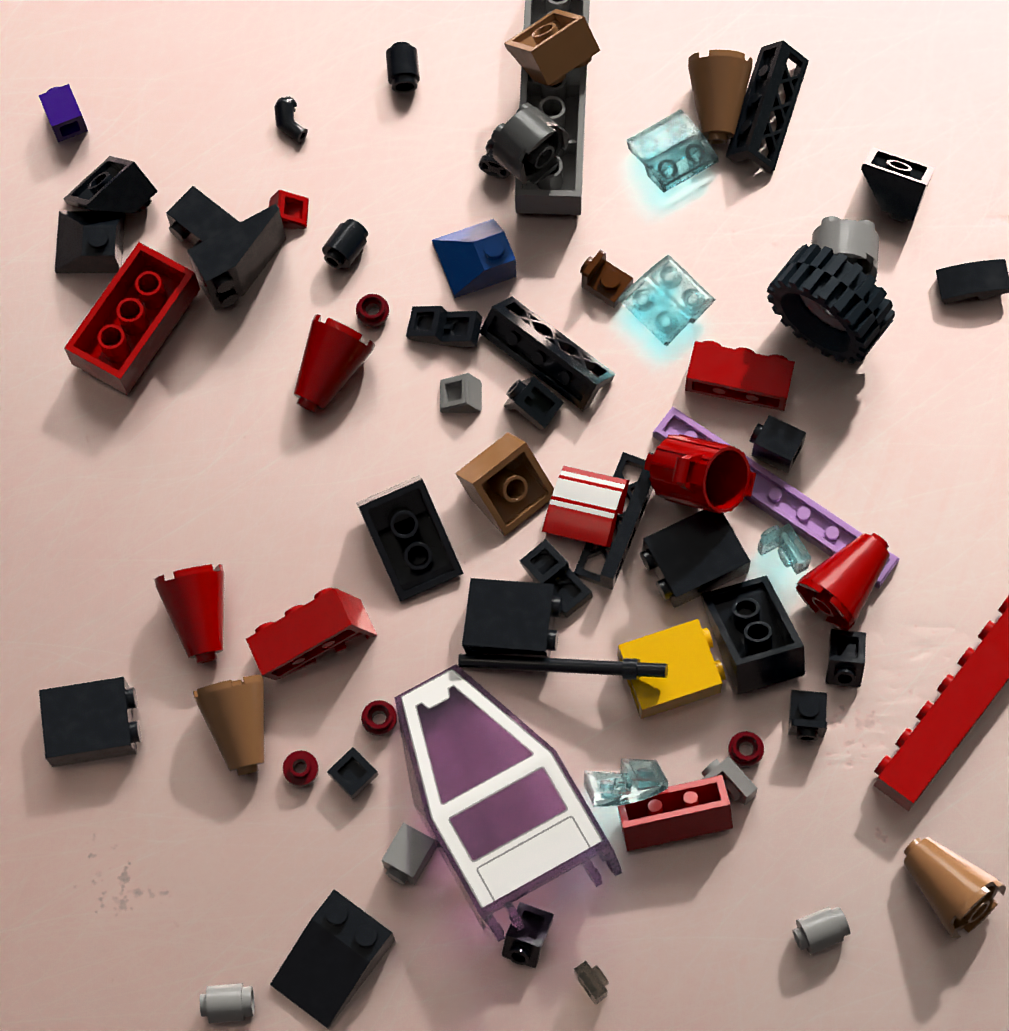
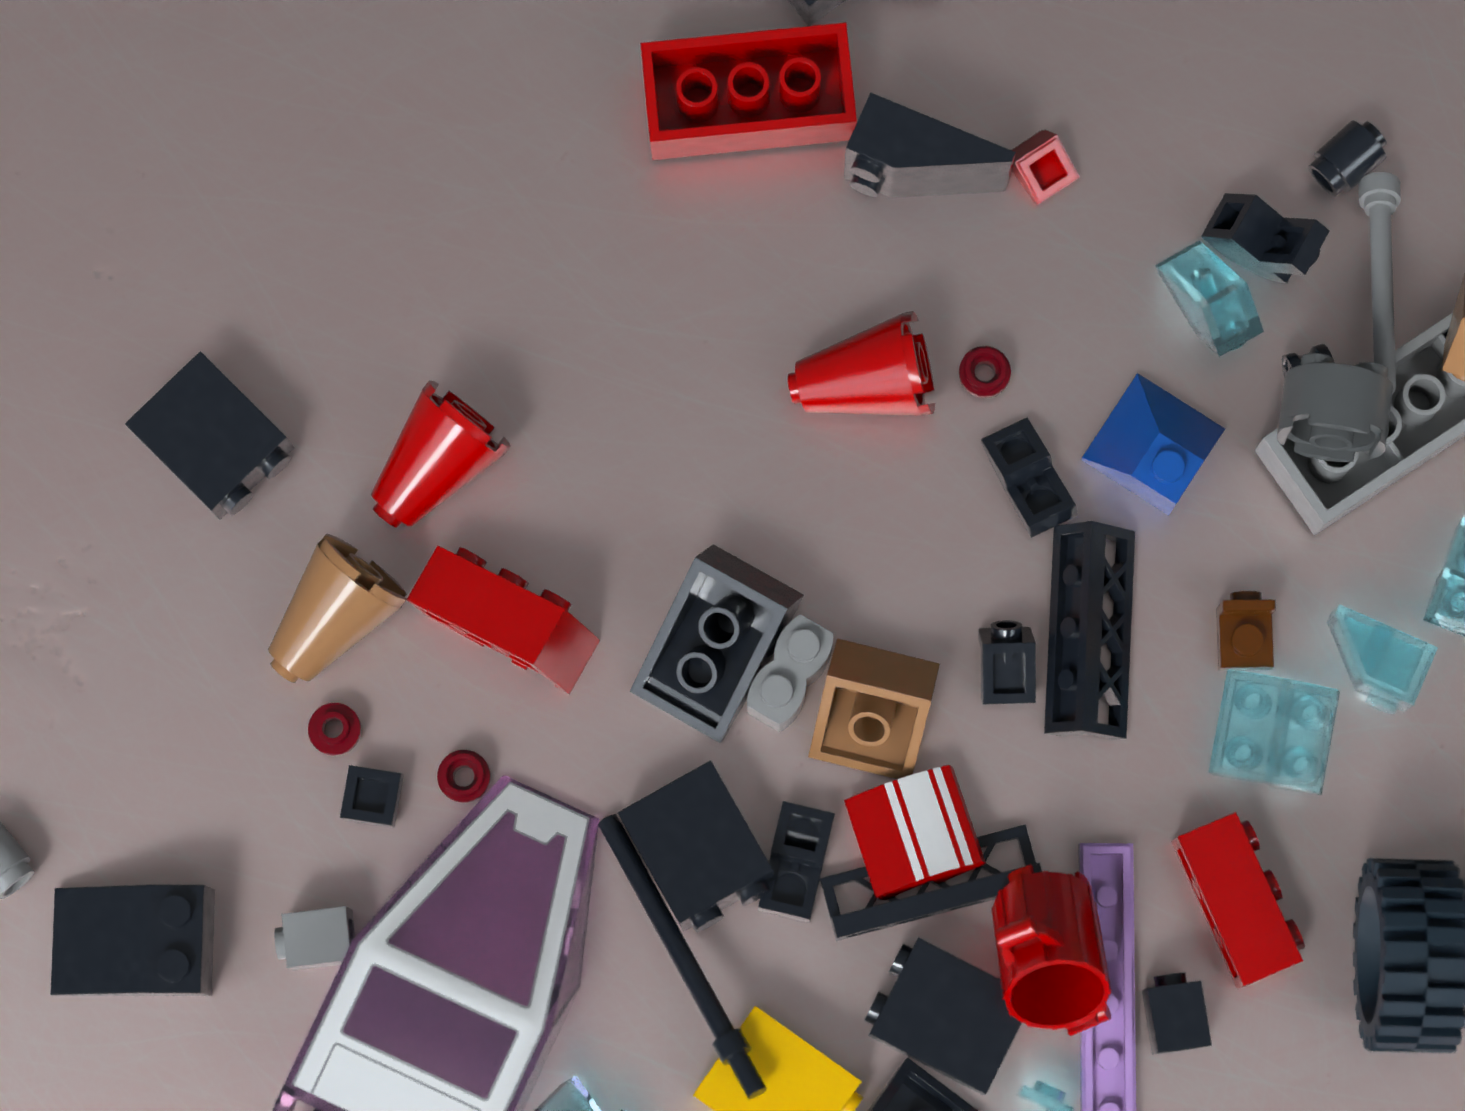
camera: 55 degrees right, 10 degrees up
black brick [166,186,240,247] -> none
black arm [274,96,308,143] -> none
black brick [322,219,368,269] -> none
light grey slope [440,373,482,413] -> none
none -> light grey brick [747,615,833,732]
none -> clear light blue slope [1155,240,1264,357]
none -> black brick [1201,193,1330,284]
none -> clear light blue slope [1327,604,1438,714]
none -> light grey piece [1358,172,1401,393]

